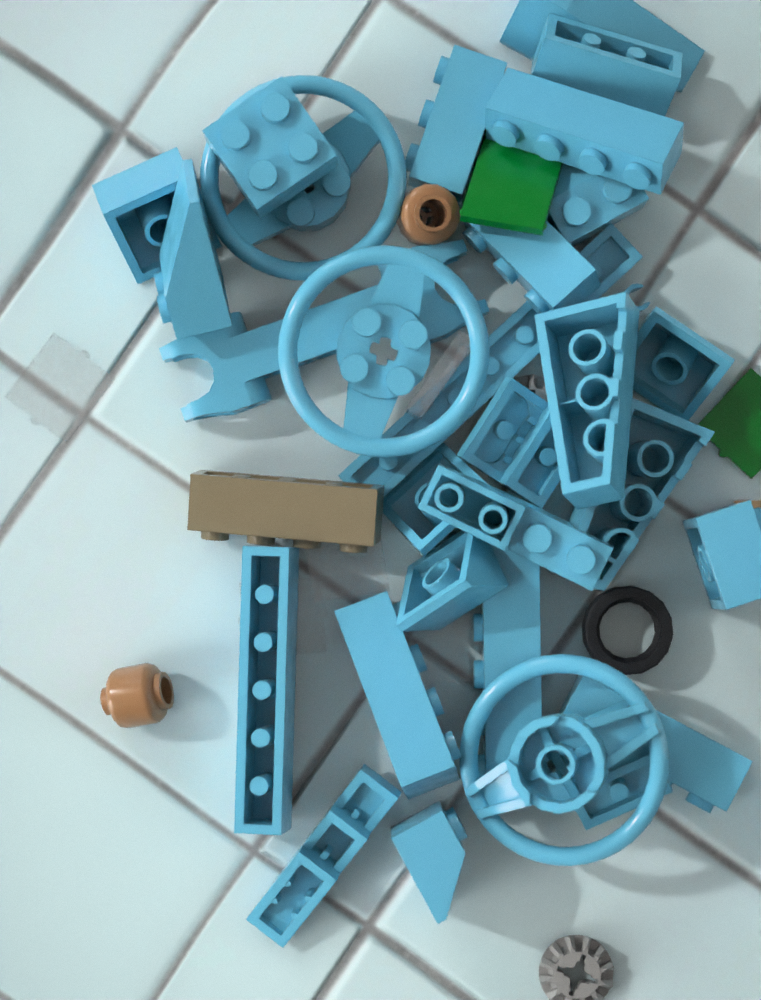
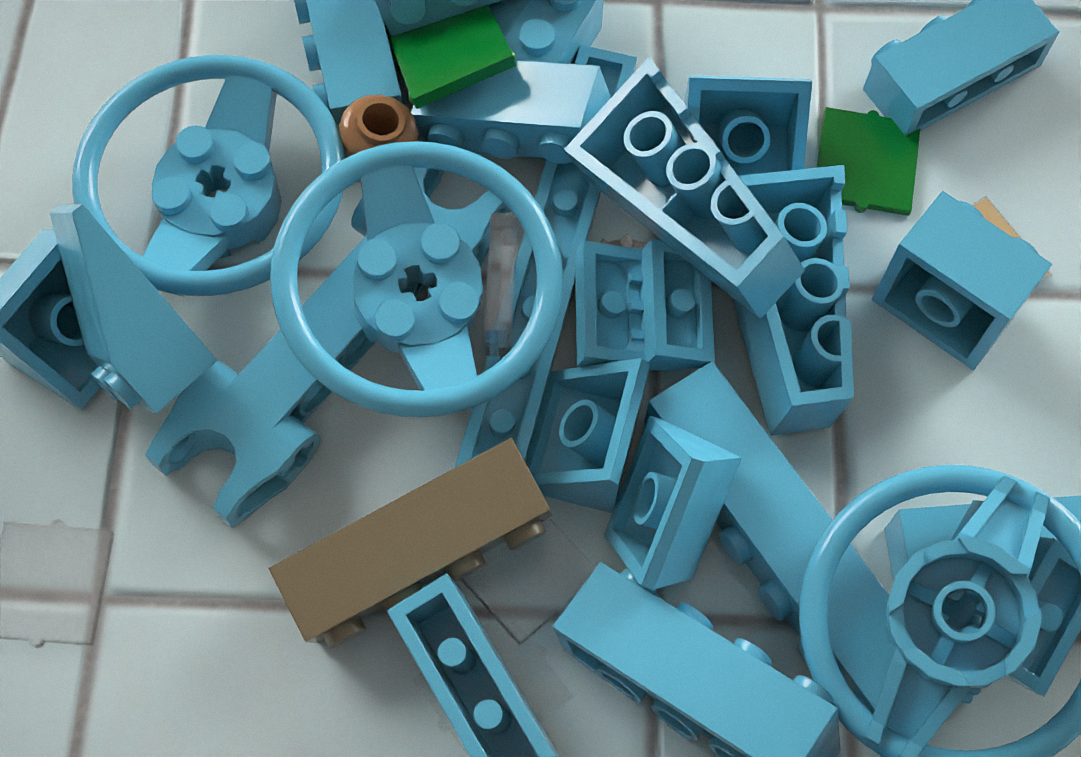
camera: 30 degrees left, 20 degrees down
medium azure brick [202,76,338,219] -> none
medium azure slope [418,464,614,591] -> none
black tyre [581,586,673,675] -> none

